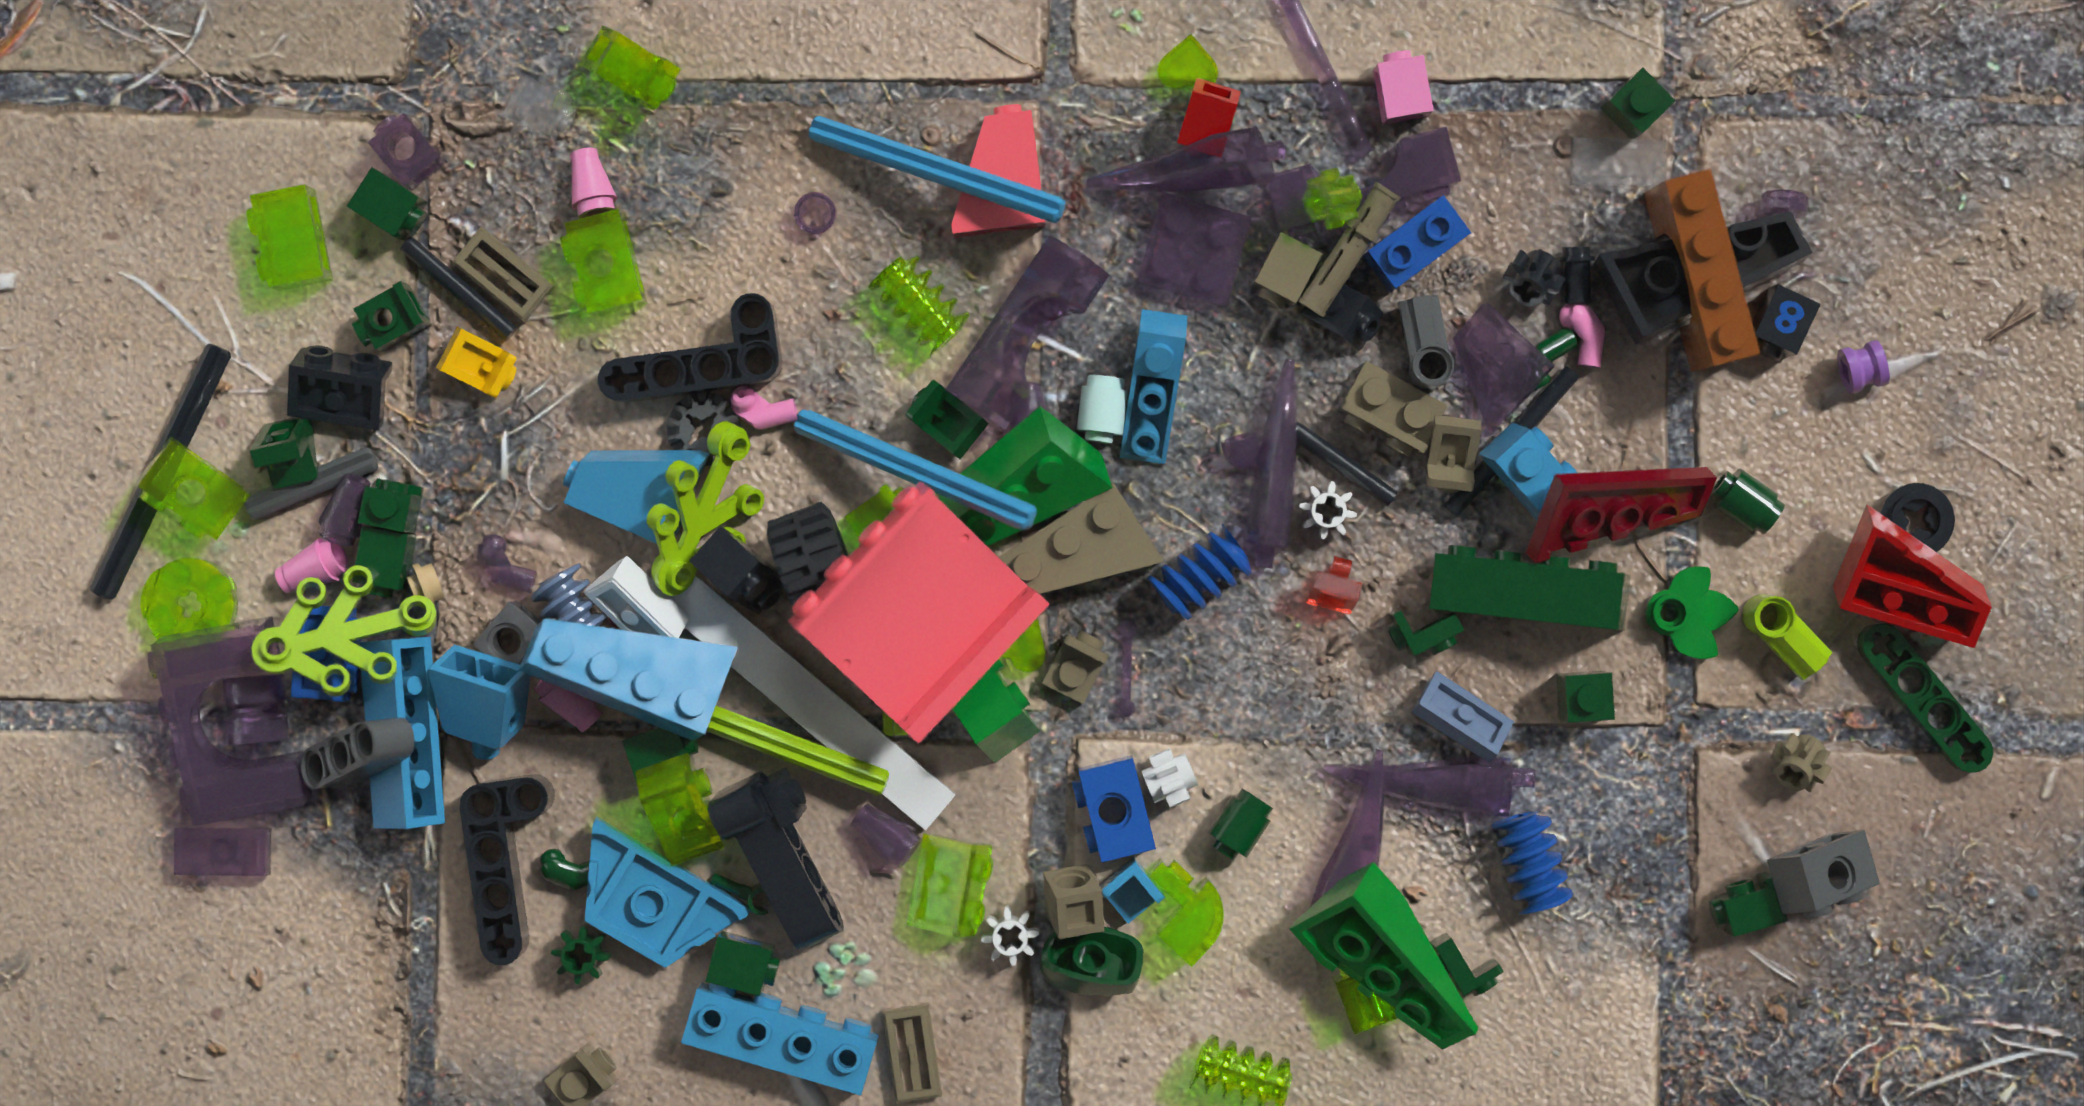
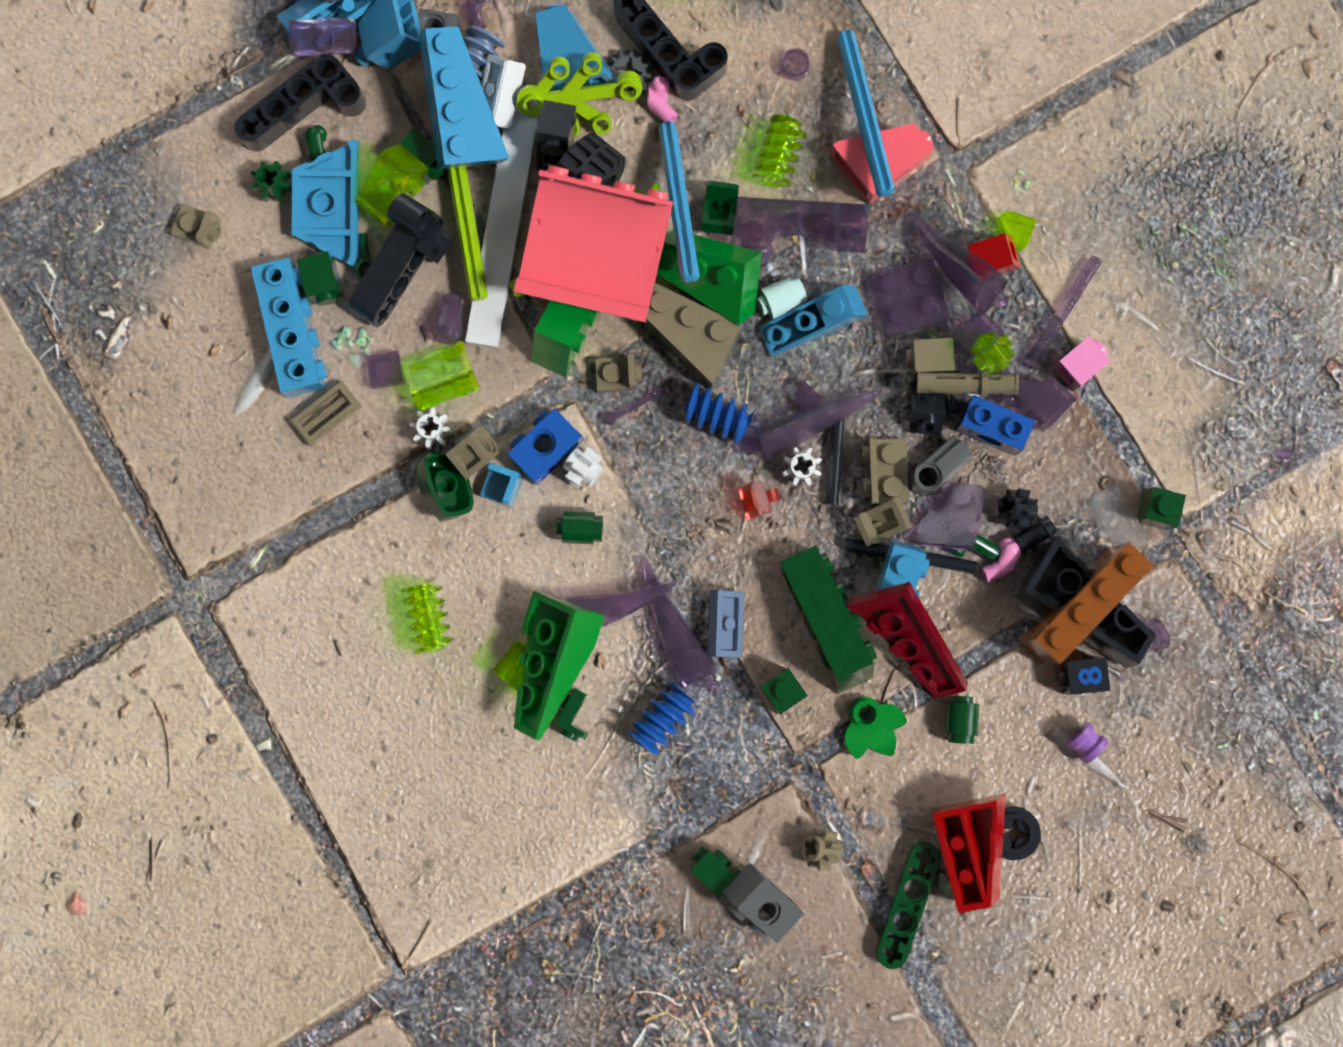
camera: 60 degrees right, 5 degrees down
bright pink cone [533,680,602,732] -> none
clear neon green tile [1000,617,1045,672] -> none
clear neon green brick [1148,858,1224,967] -> none
dark green bracket [1386,609,1464,656] -> none
lime piece [1742,594,1832,680] -> none
none -> clear purple plate [289,18,356,56]
none -> clear purple tile [366,351,405,390]

